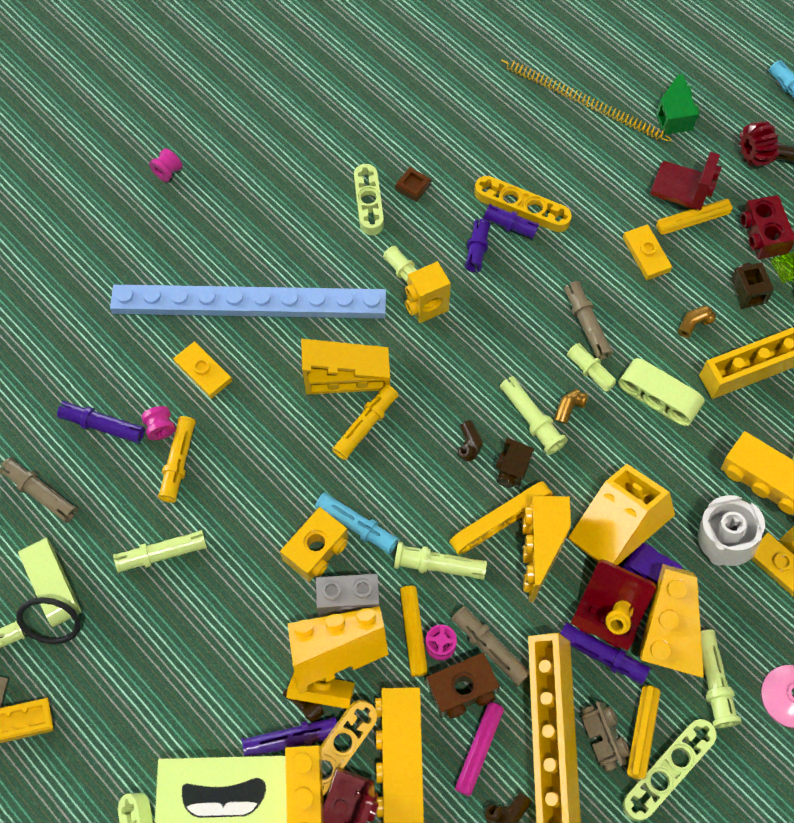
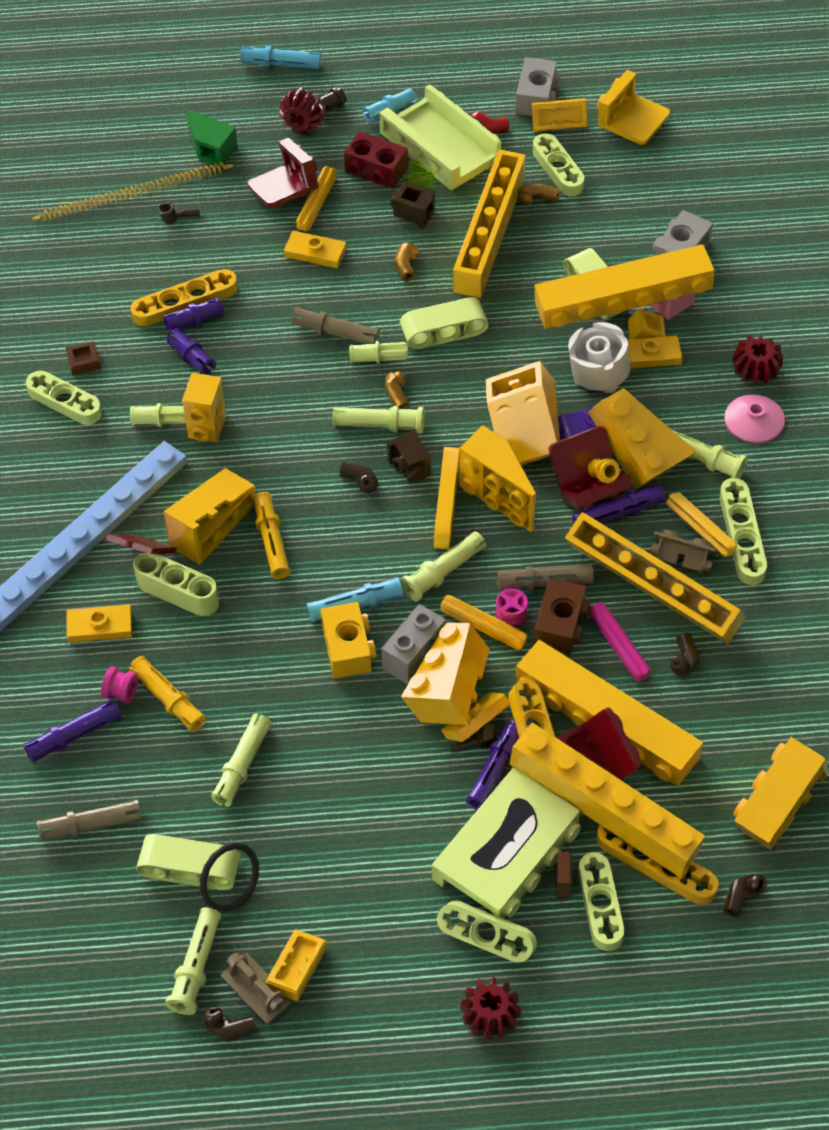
camera: 50 degrees left, 10 degrees down
none -> dark red piece [106,534,177,554]
none -> yellowish green beam [133,552,219,616]
none -> dark brown hand [159,202,200,224]

